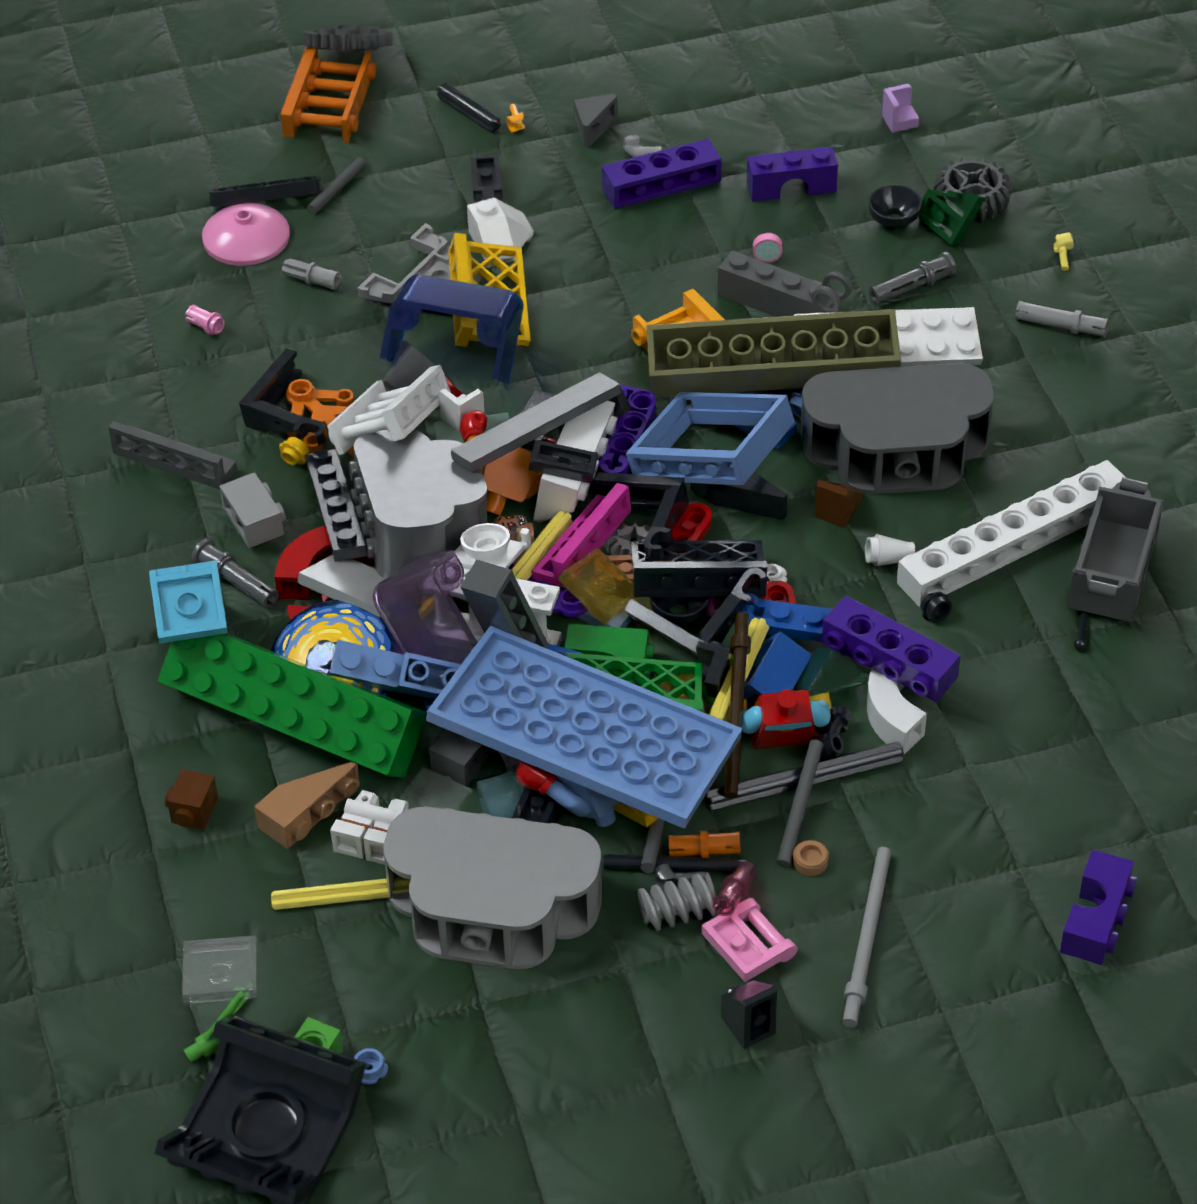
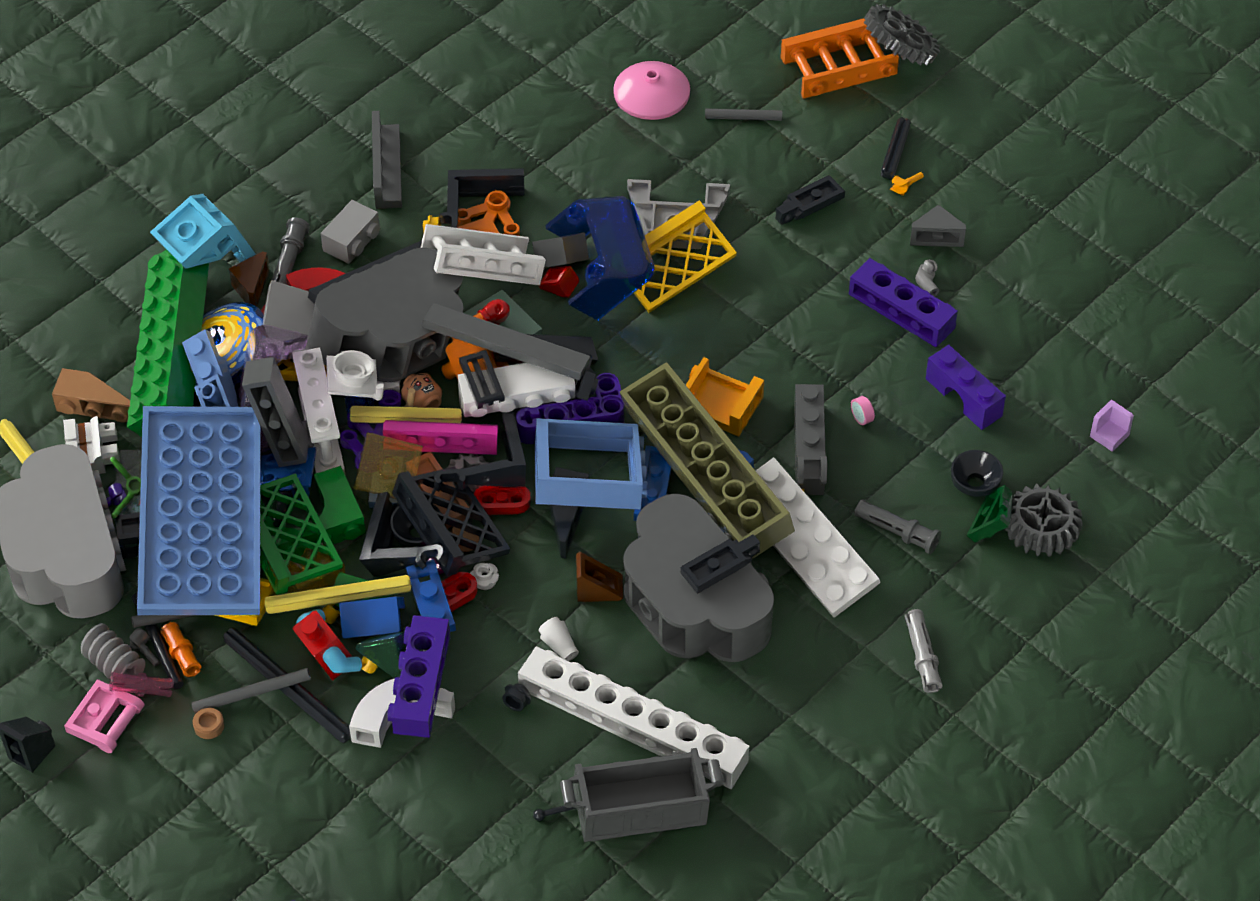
camera: 60 degrees right, 5 degrees up
reddish brown brick [165,769,218,829] -> none
bright pink pin [185,305,225,335] -> none
black beam [209,176,322,207] -> none
light grey axle [282,258,341,290] -> none
white panel [439,388,484,432] -> none
white slope [467,198,533,268] -> none
black bracket [696,641,732,698] -> none
dark brown bar [724,612,751,799] -> none
black bar [814,705,851,760] -> none
light grey bar [842,847,891,1028] -> none
light yellow hand [1053,232,1074,271] -> none
none -> bright green plant [110,456,141,519]
none -> reddish brown slope [229,252,270,310]
none -> black hinge [680,534,760,594]

